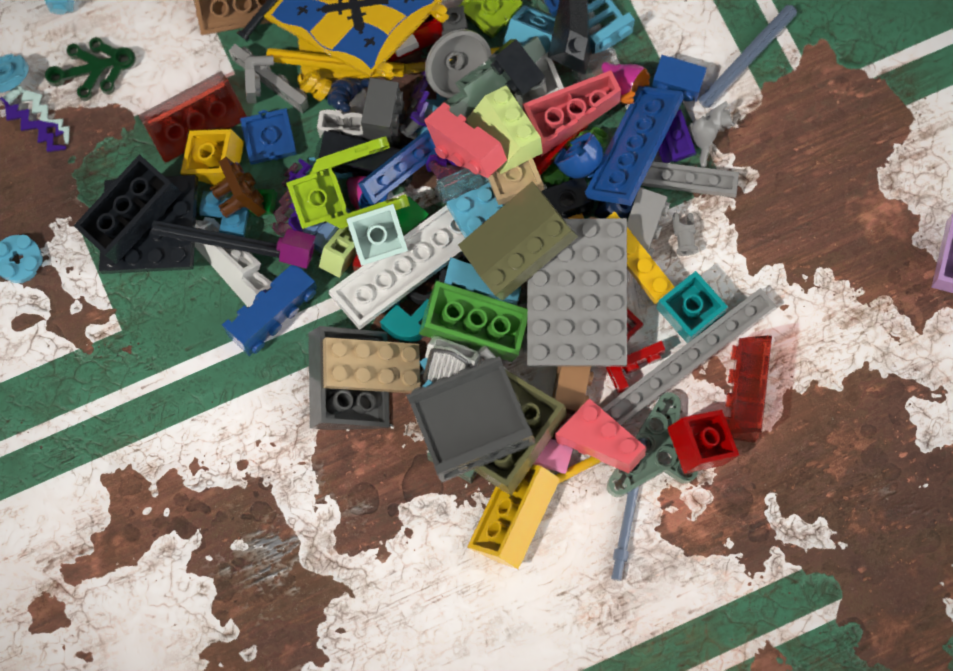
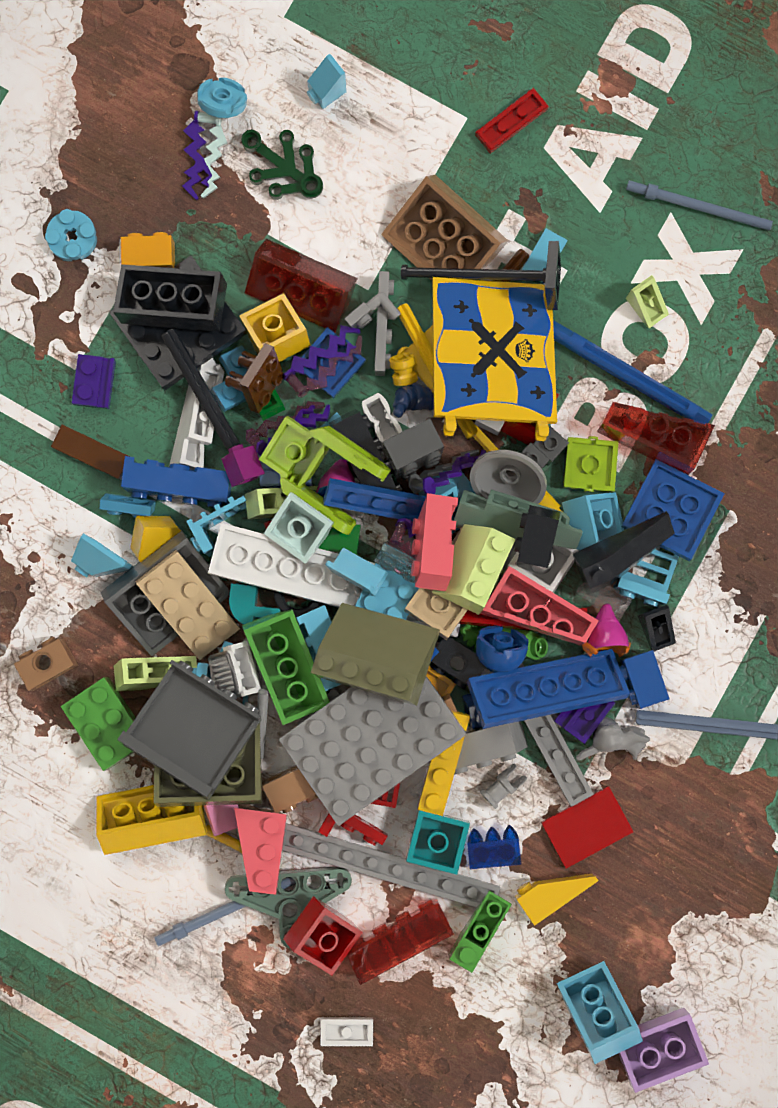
camera: 50 degrees right, 10 degrees up
none -> medium nougat brick [14,637,79,691]
none -> reddish brown tile [51,424,130,480]
none -> bright green brick [61,677,136,771]
none -> medium azure slope [71,533,133,577]
none -> dark purple plate [72,354,116,409]
none -> dark azure plate [100,493,156,518]
none -> yellowish green slope [114,656,197,691]
none -> light orange brick [121,232,175,268]
none -> yellow slope [130,516,181,562]
none -> medium azure plate [186,496,246,557]
none -> piece [283,325,362,398]
none -> white plate [321,1017,373,1046]
none -> medium azure panel [325,548,388,596]
none -> bright green slope [448,890,512,973]
none -> clear blue plate [467,825,521,870]
none -> yellow slope [515,874,598,926]
none -> red tile [541,786,634,869]
none -> medium azure brick [557,961,643,1064]
none -> black slope [637,605,676,652]

